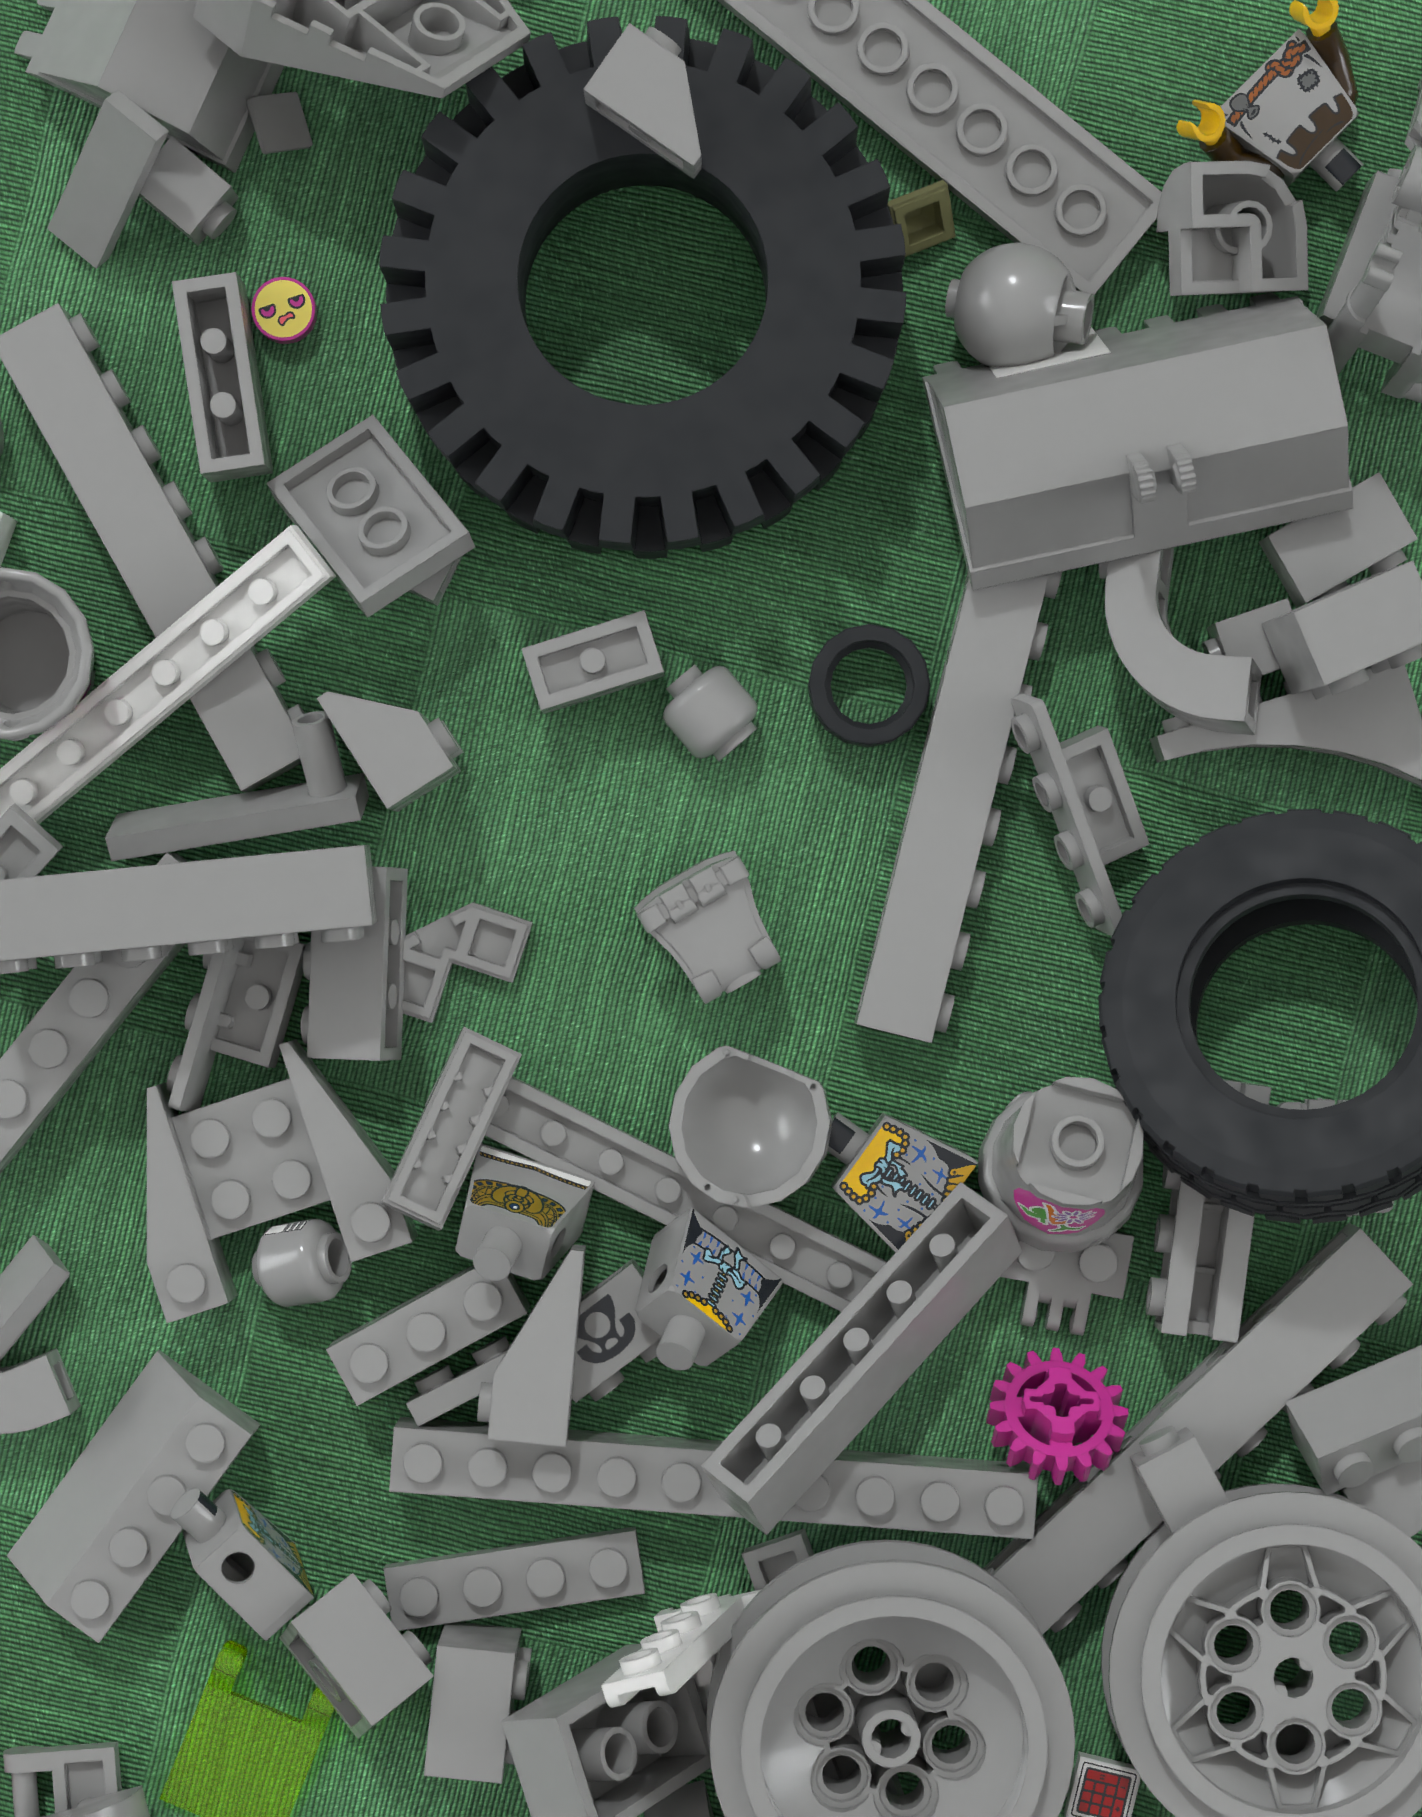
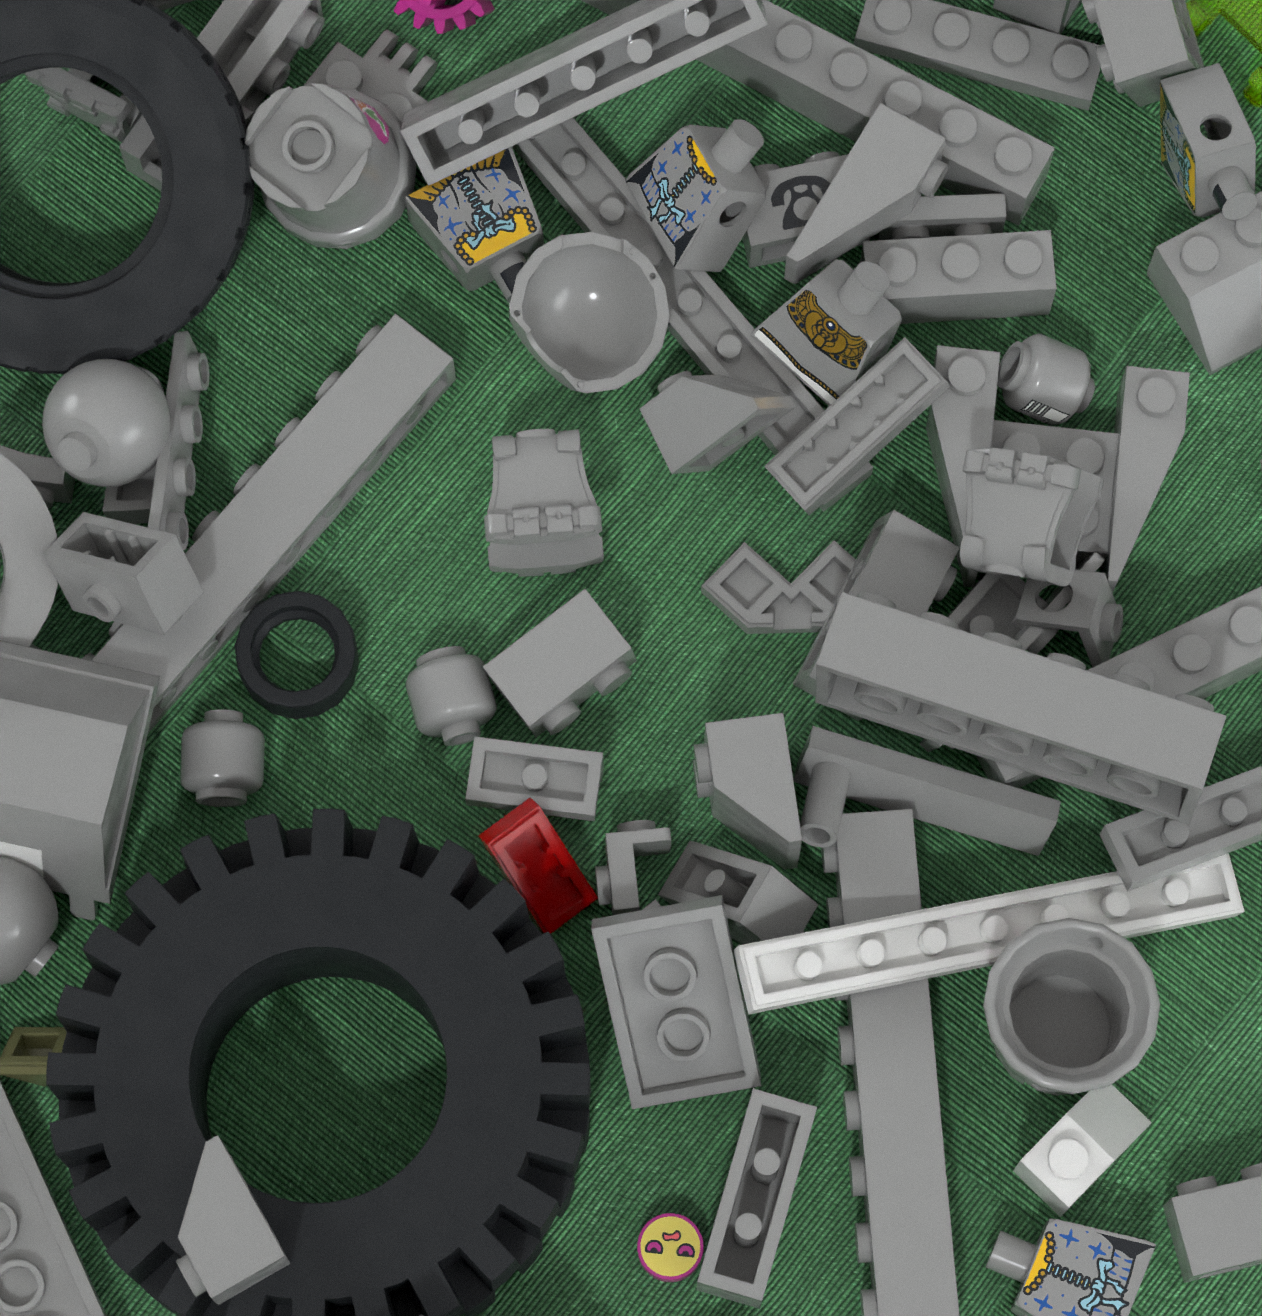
camera: 155 degrees left, 15 degrees down
none -> light grey brick [42,359,171,487]
none -> light grey brick [43,512,204,635]
none -> light grey head [180,710,265,807]
none -> red plate [478,797,598,934]
none -> light grey brick [483,589,637,738]
none -> light grey bracket [595,820,671,915]
none -> light grey slope [640,371,796,474]
none -> light grey slope [658,840,818,945]
none -> light grey piece [959,447,1104,586]
none -> light grey bracket [1016,569,1123,667]

